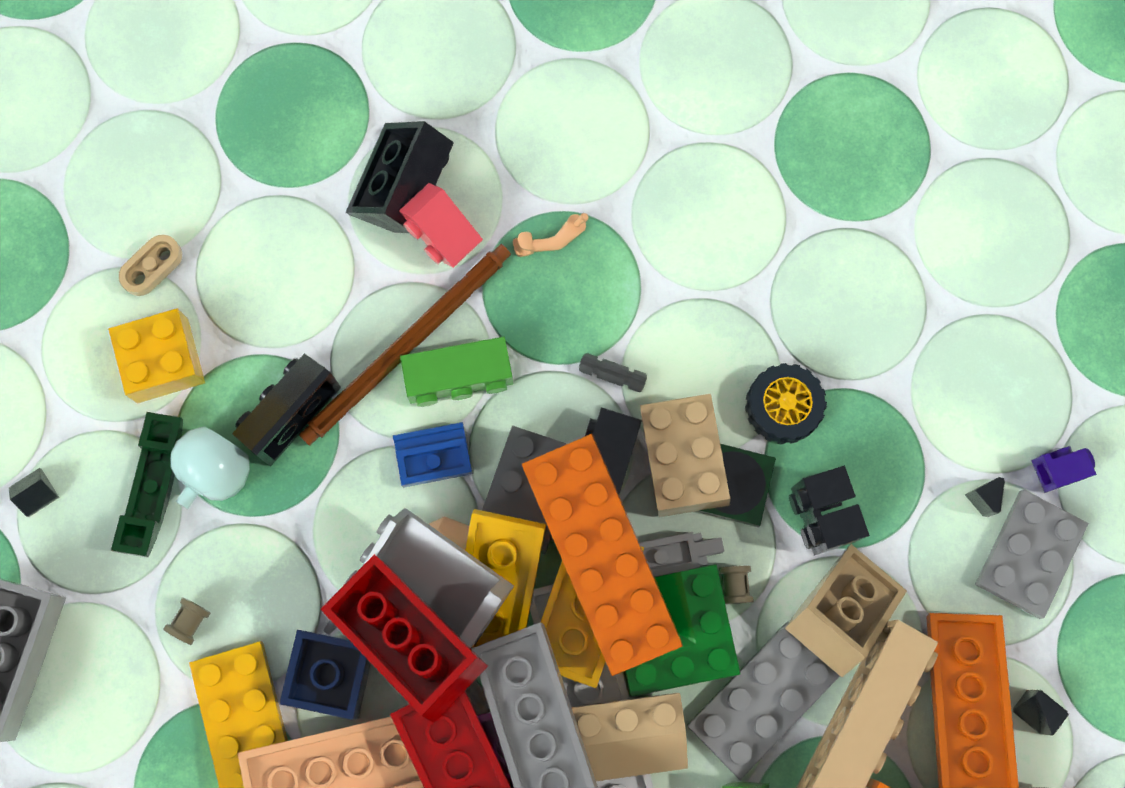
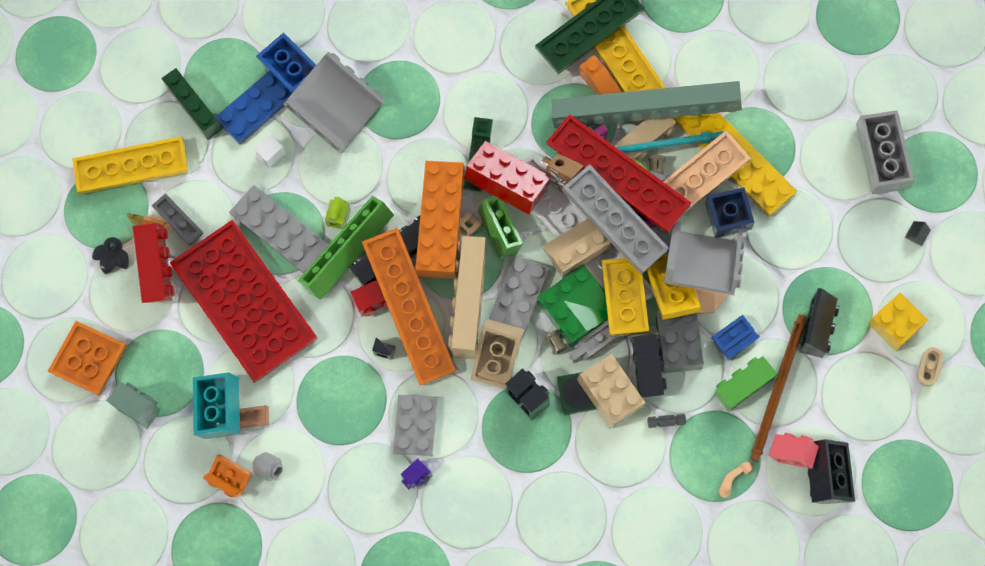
camera: 165 degrees right, 5 degrees down
dark green slope [111,412,183,557] -> none
dark tan bush [163,597,211,645] -> none
light aqua piece [171,427,250,509] -> none
red brick [320,554,488,723] -> none
orange brick [521,434,683,676] -> none
black wheel [745,363,827,444] -> none
black slope [965,477,1005,517] -> none

